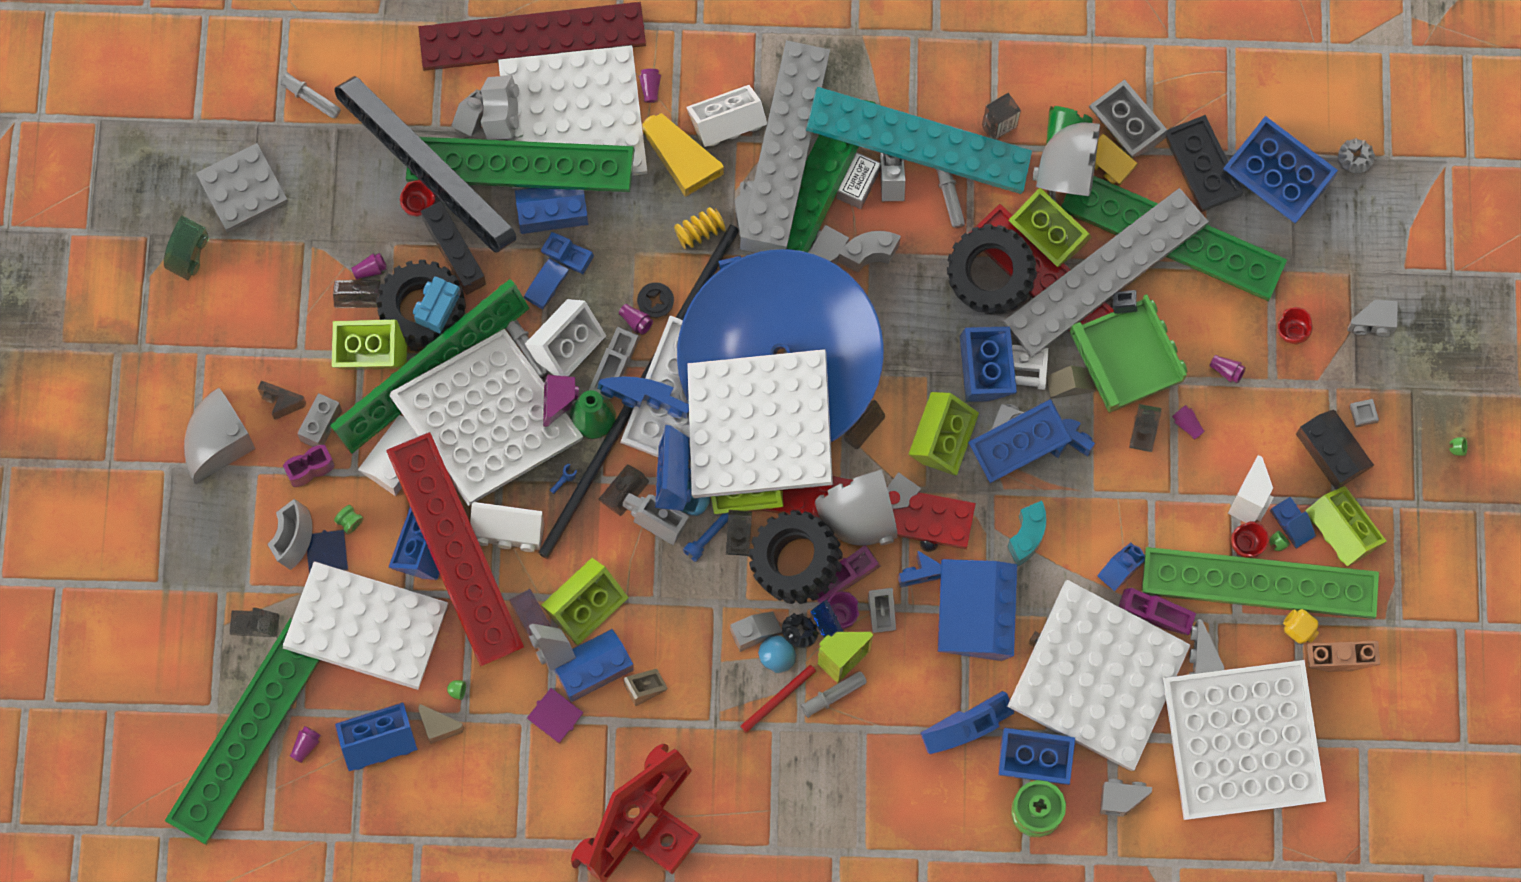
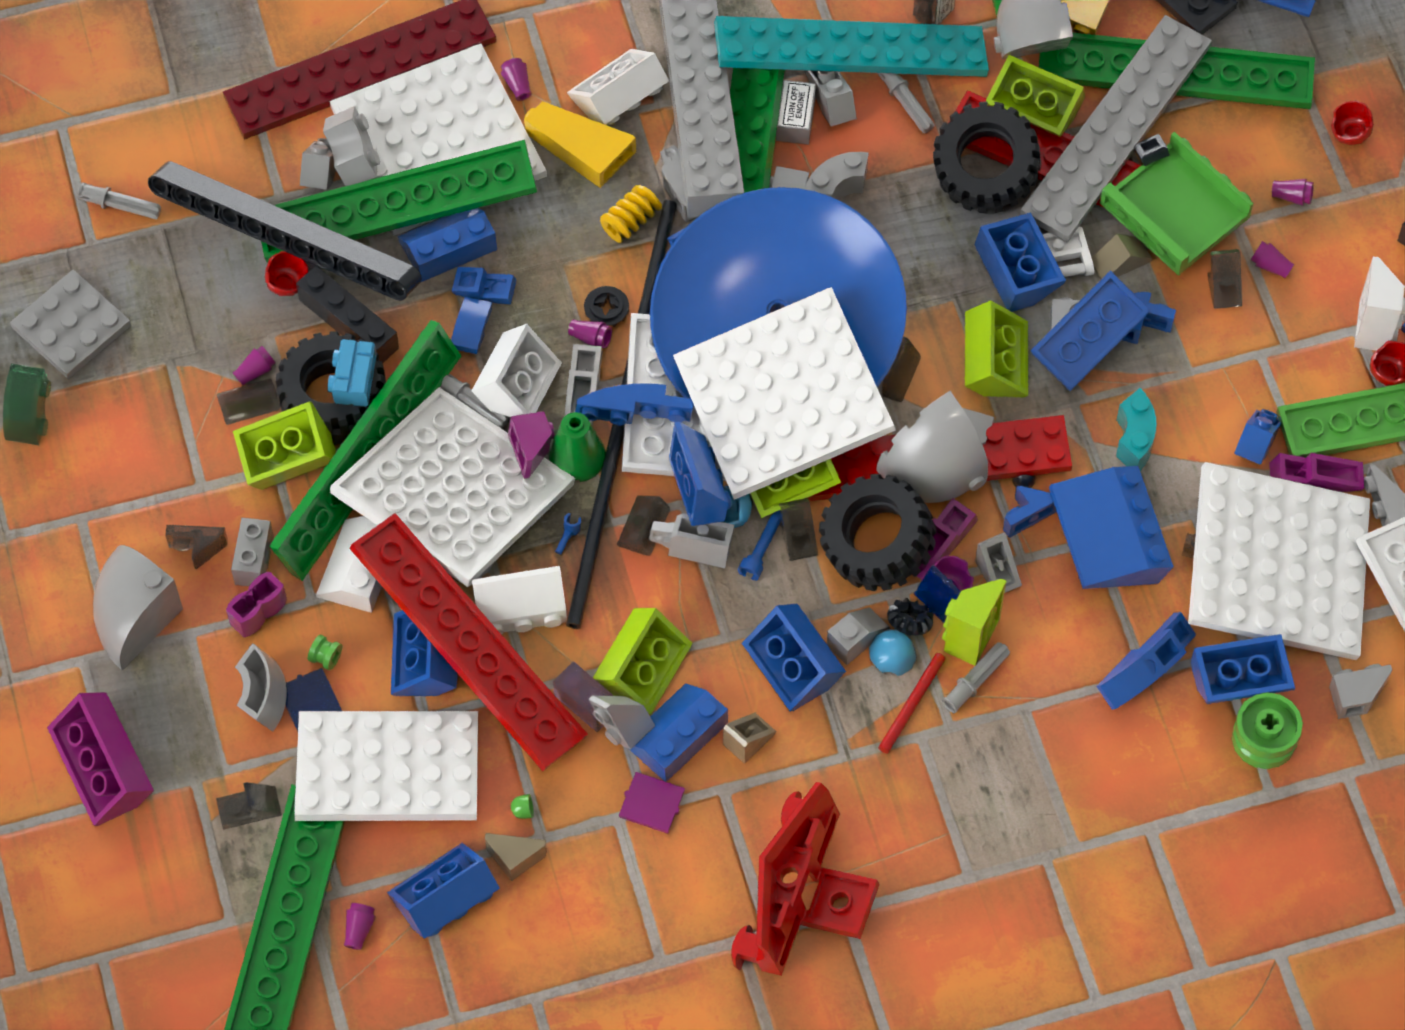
camera: 15 degrees left, 10 degrees down
none -> magenta slope [47,692,154,826]
none -> blue slope [742,604,846,711]

